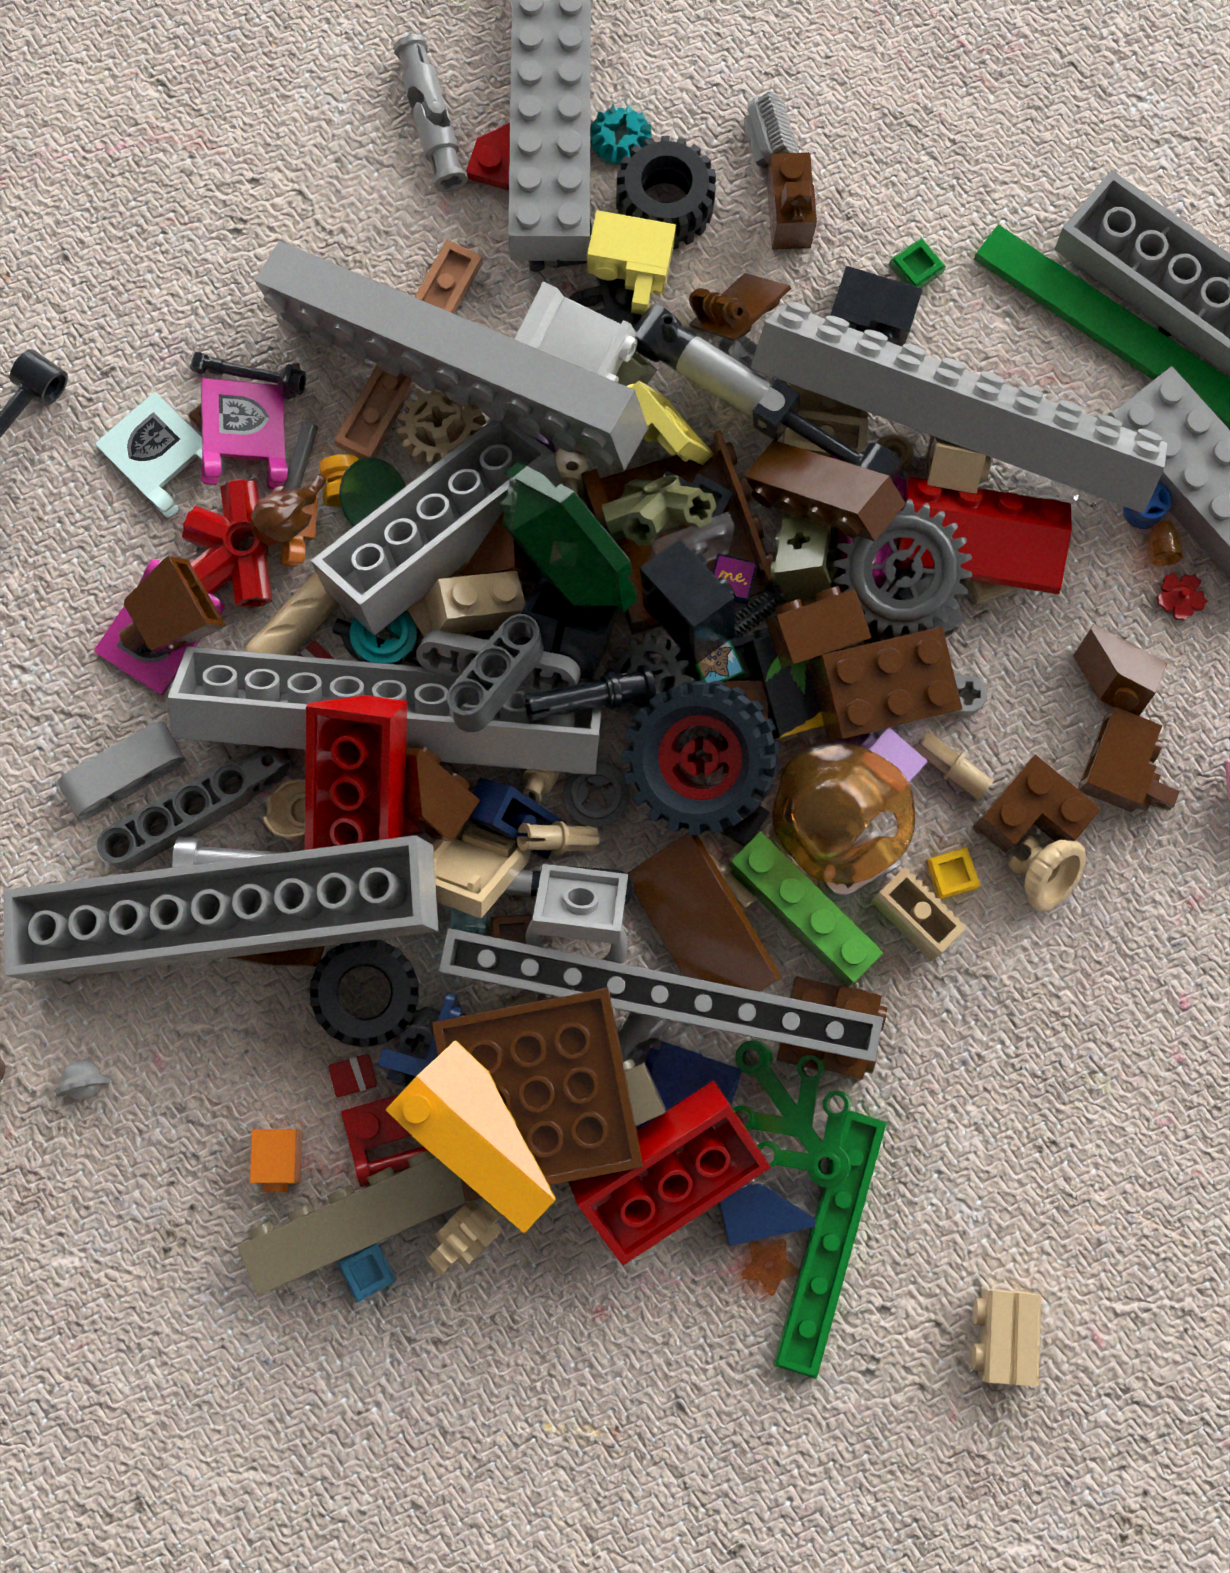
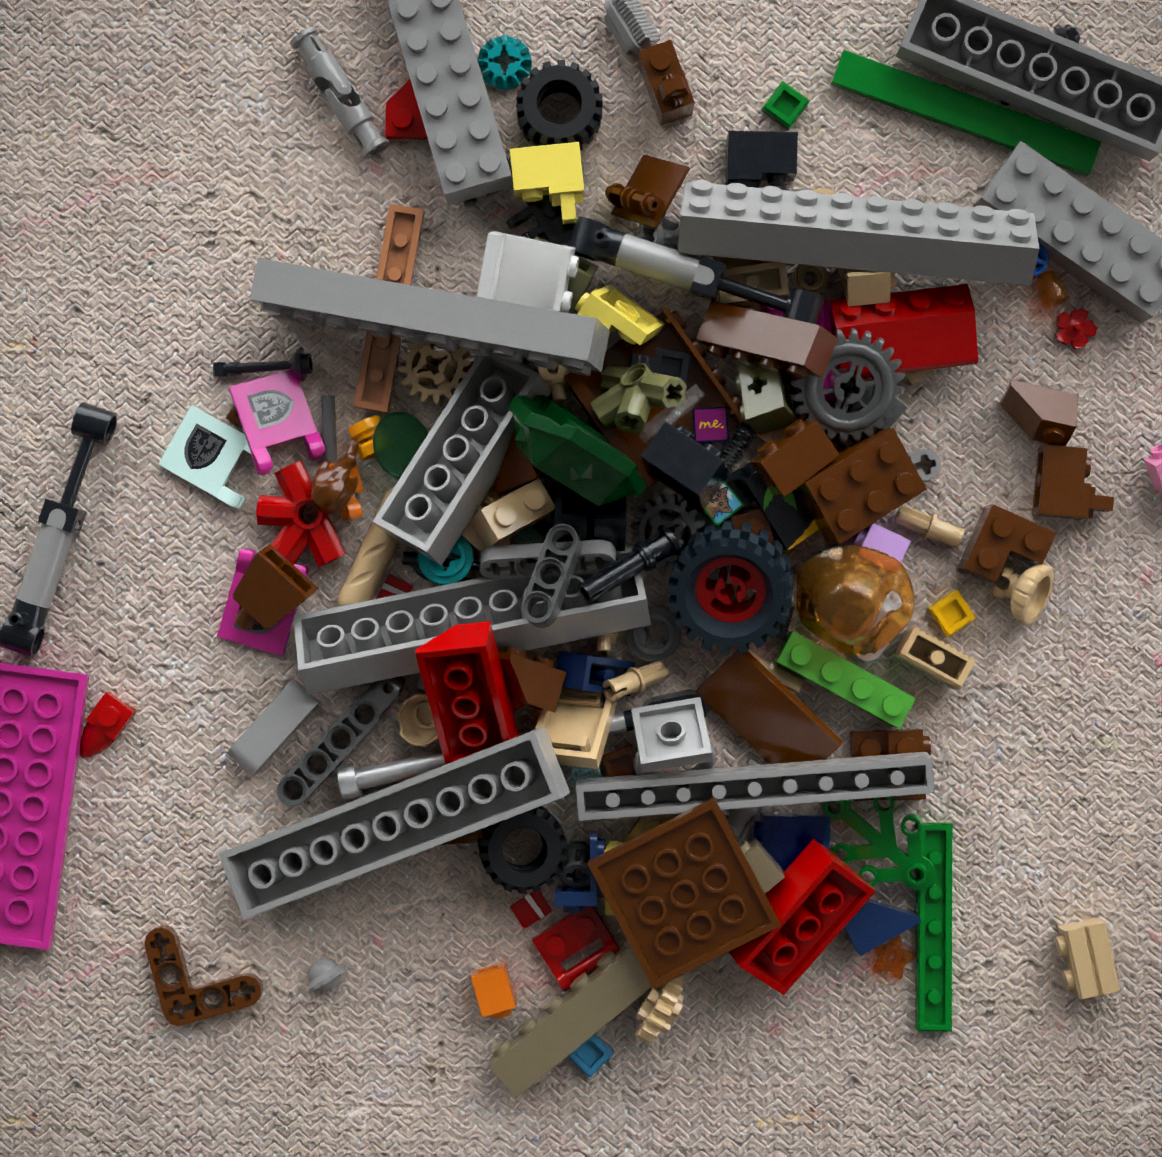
camera: 10 degrees left, 10 degrees up
light orange wedge [386,1040,556,1234] -> none

